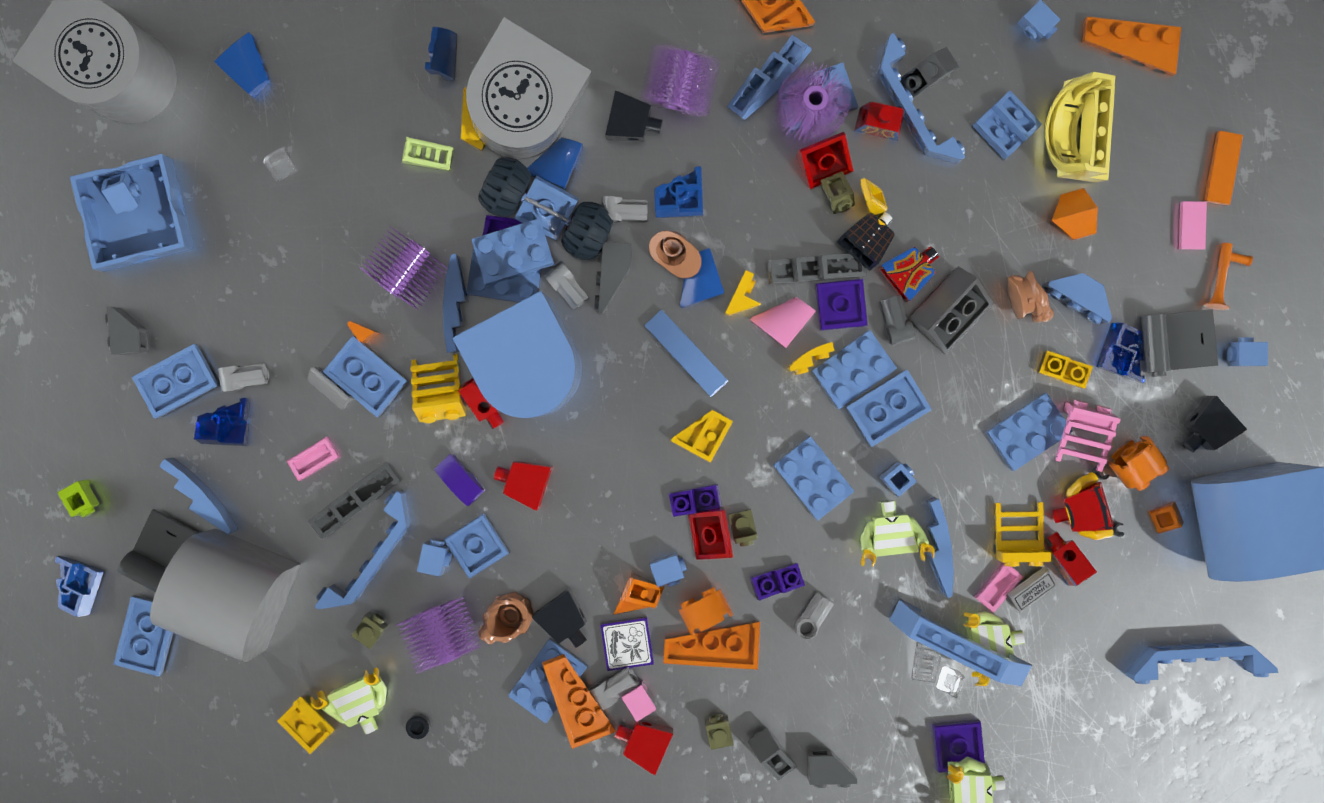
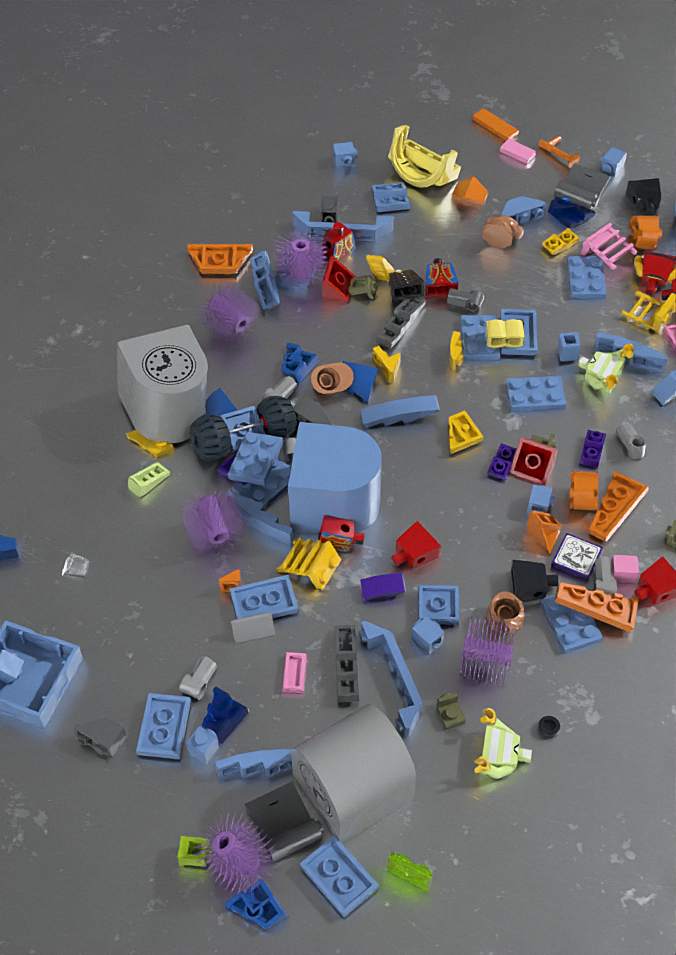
camera: 60 degrees left, 35 degrees down
yellow plate [277,696,335,754] -> none
blue slope [425,27,457,81] -> none
black torso [605,91,663,142] -> none
bright pink slope [750,297,816,348] -> none
dark purple tile [815,279,868,331] -> none
dark grey slope [910,266,994,355] -> none
orange wing [1082,17,1181,76] -> none
none -> medium blue brick [187,726,219,764]
none -> medium lavender piece [195,811,278,895]
none -> clear neon green plate [387,852,433,893]
none -> light yellow brick [485,319,525,348]

